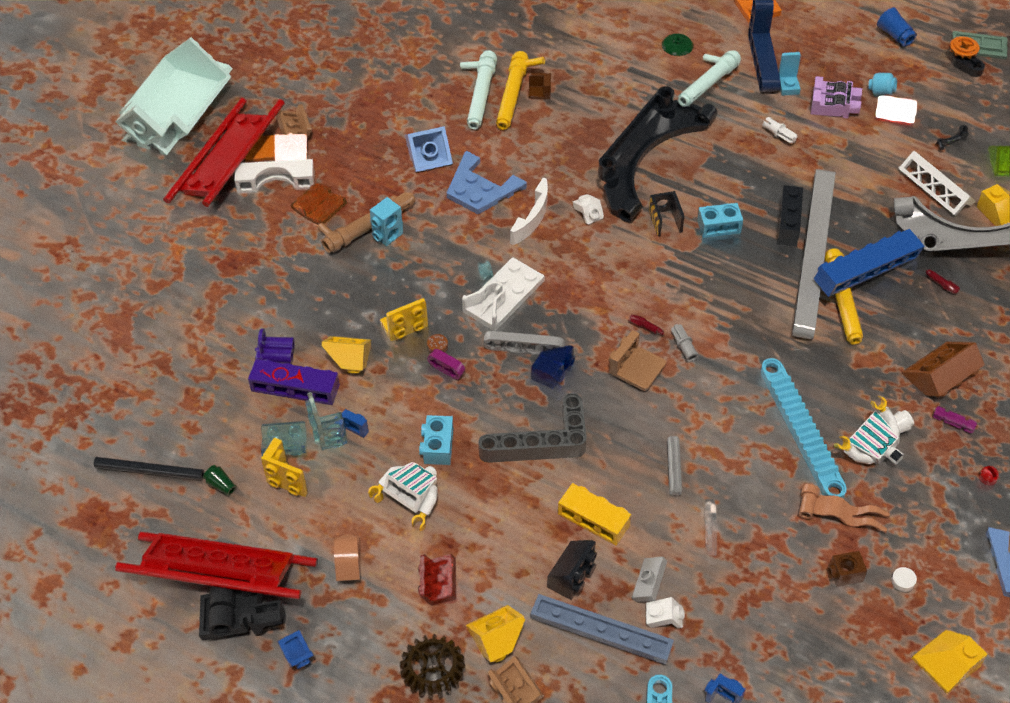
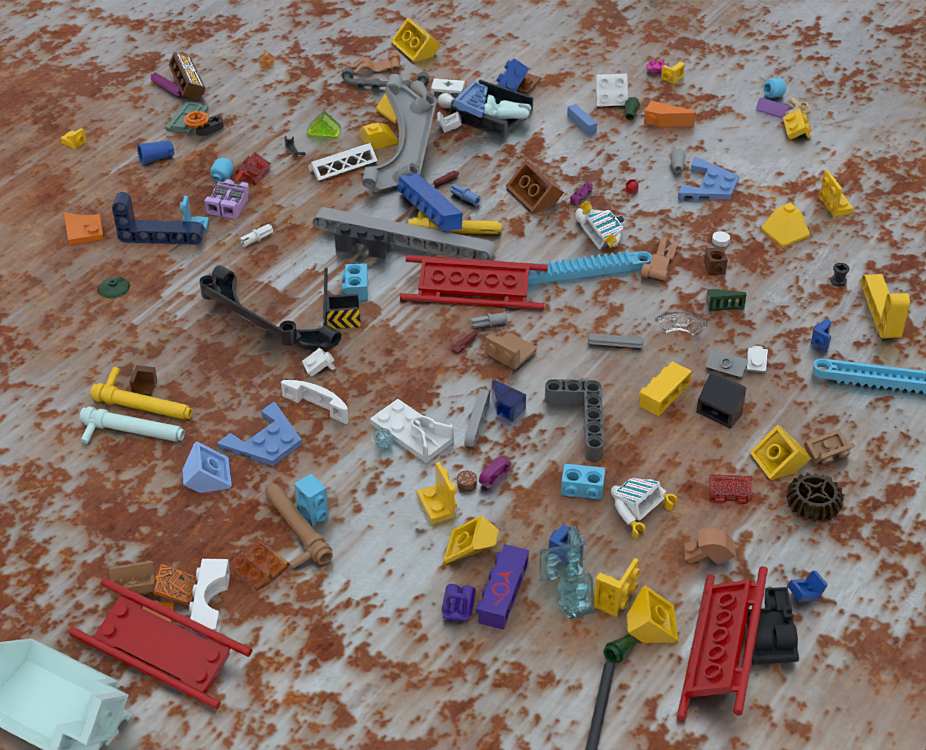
camera: 85 degrees left, 10 degrees down
sand blue plate [530,594,674,665] -> none
light aqua cylinder [678,50,741,107] -> none
none -> black piece [323,268,328,326]
none -> red piece [400,255,548,310]
none -> medium blue axle [450,184,481,206]
none -> yellow slope [627,586,678,643]
none -> dark green slope [706,289,747,311]

